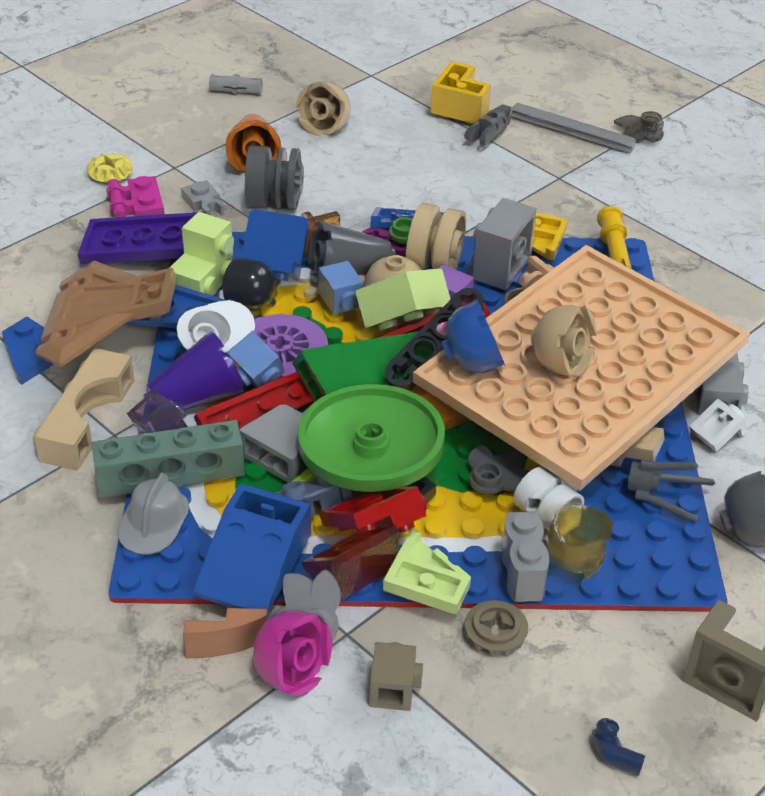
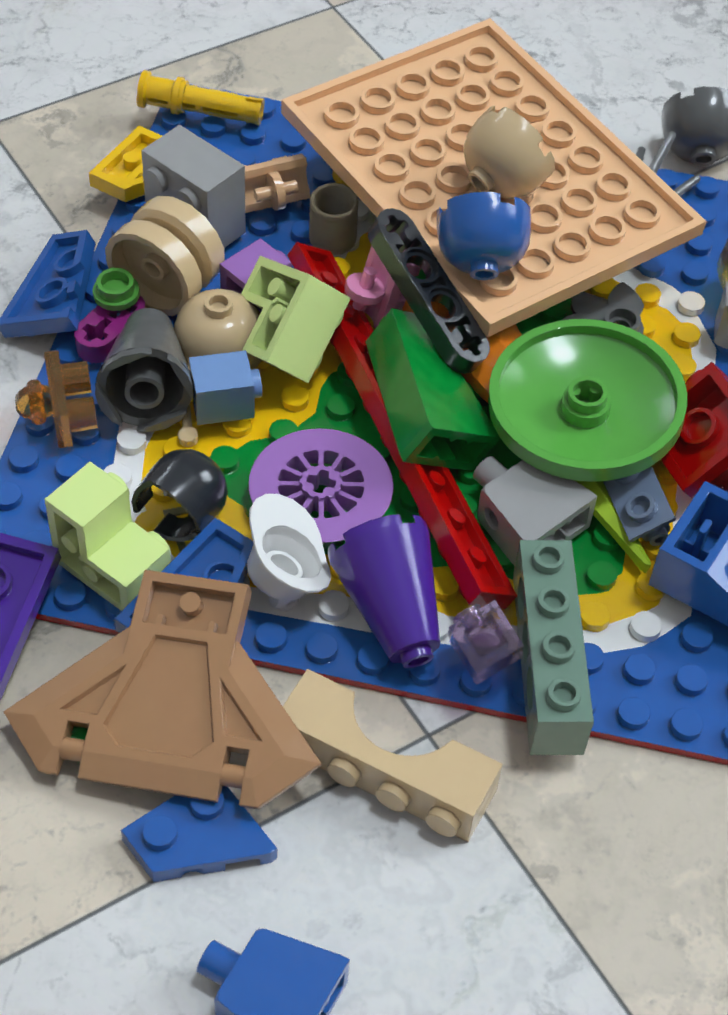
camera: 80 degrees left, 10 degrees up
light grey piece [118,473,189,555] -> none
medium blue brick [227,330,285,388] -> none
blue bracket [232,209,310,282] -> none
white wheel [513,466,585,536] -> none

